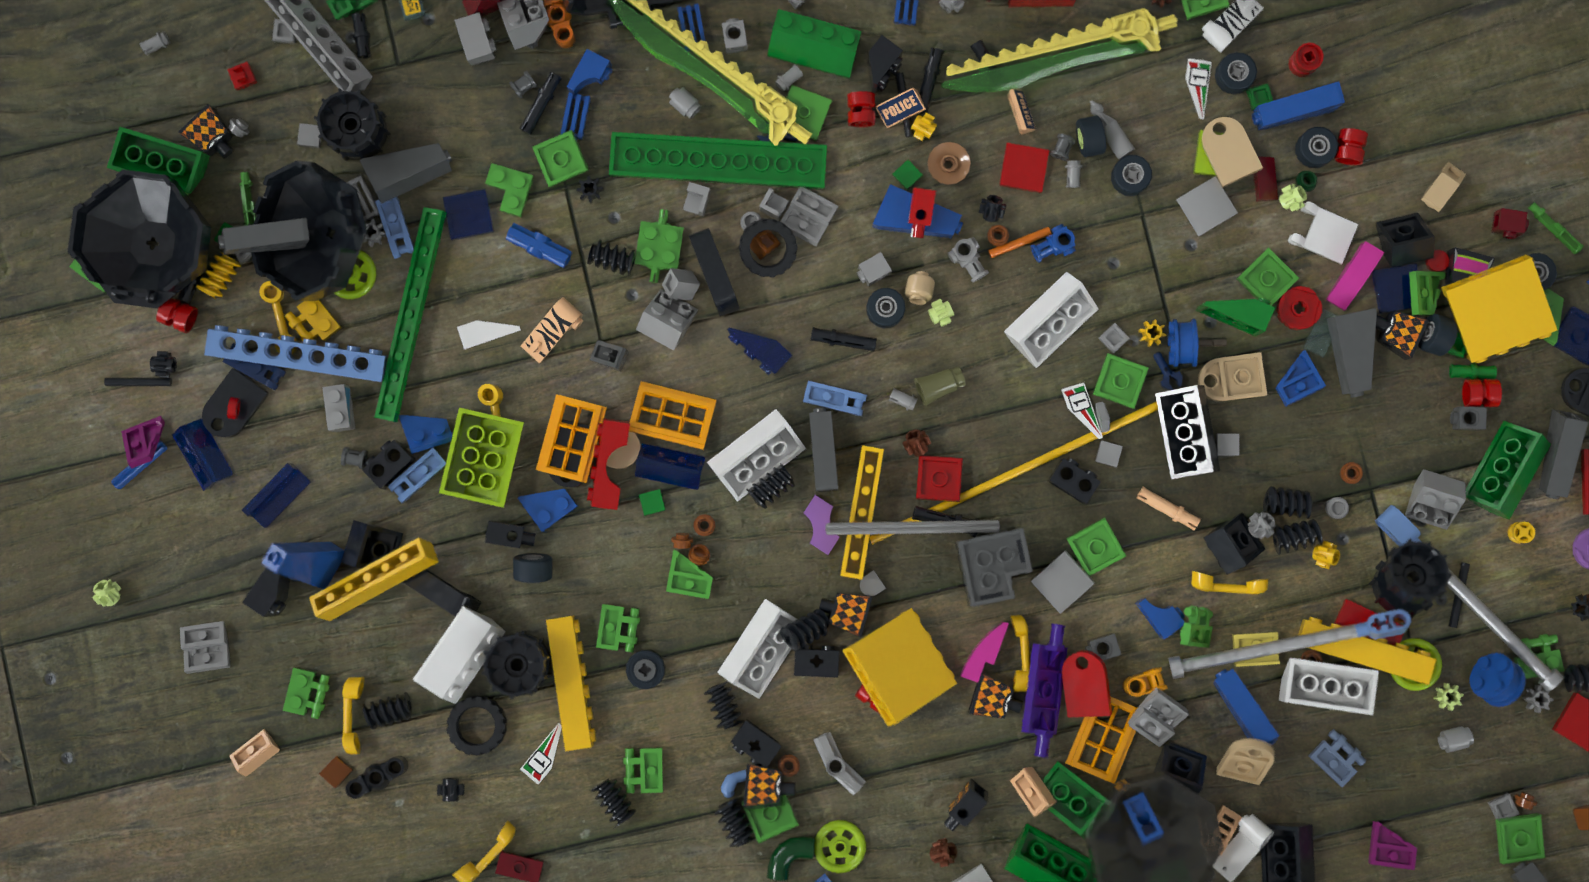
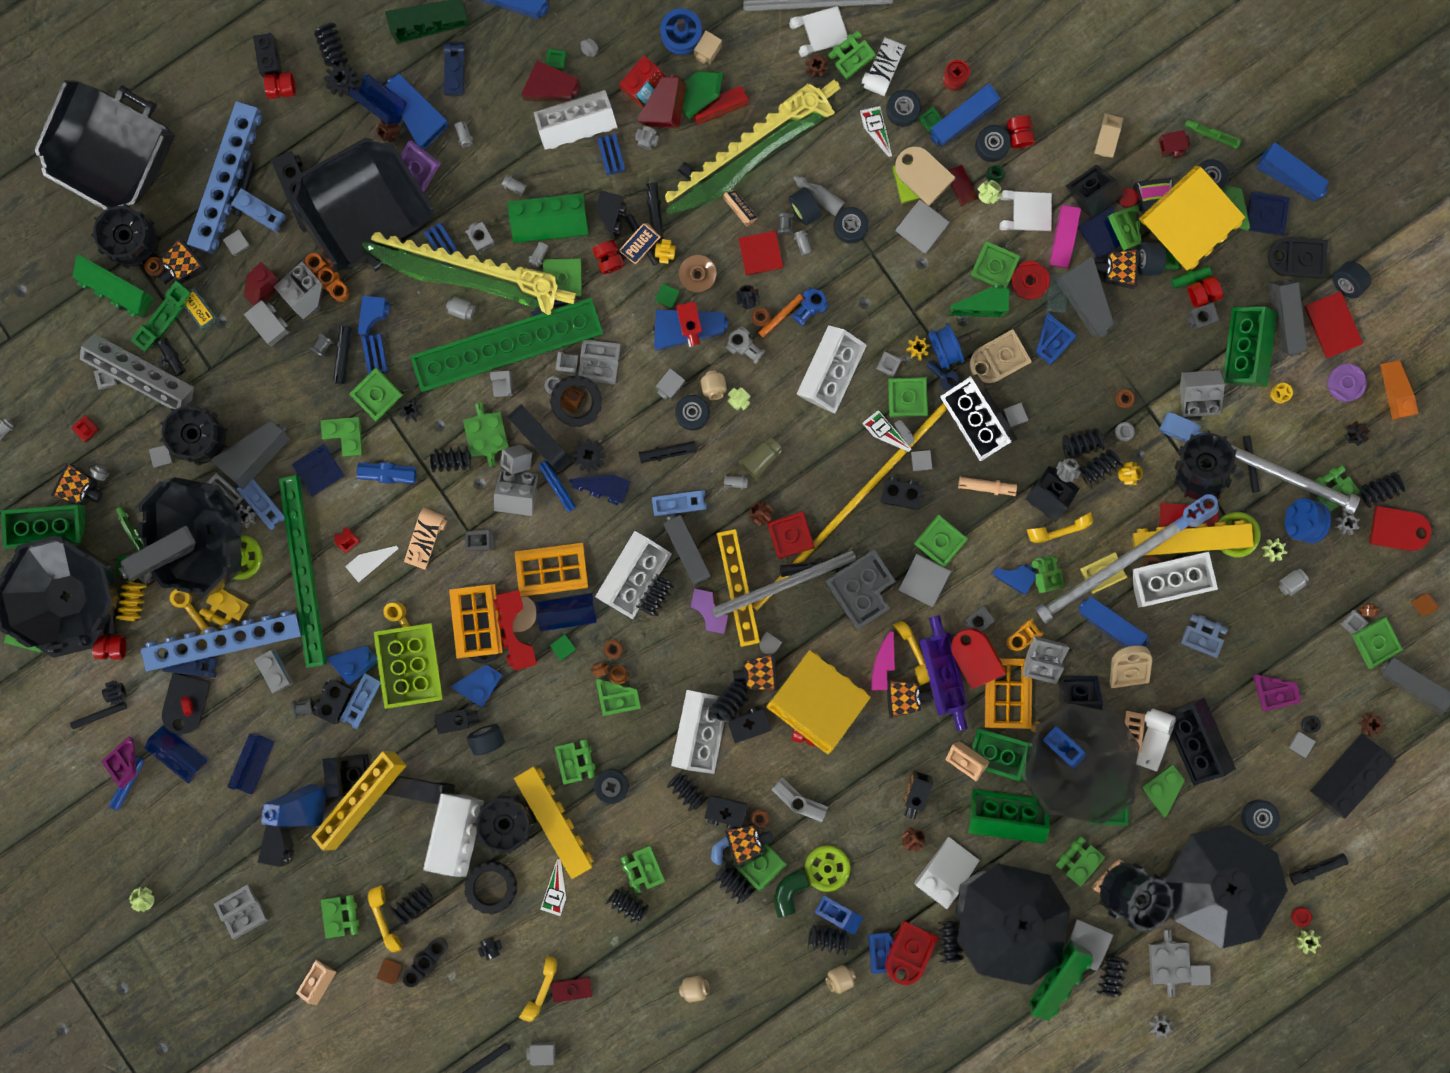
camera: 20 degrees left, 0 degrees up
none -> red tile [333,527,360,553]
none -> blue axle [539,461,576,512]
none -> black gear [572,438,606,473]

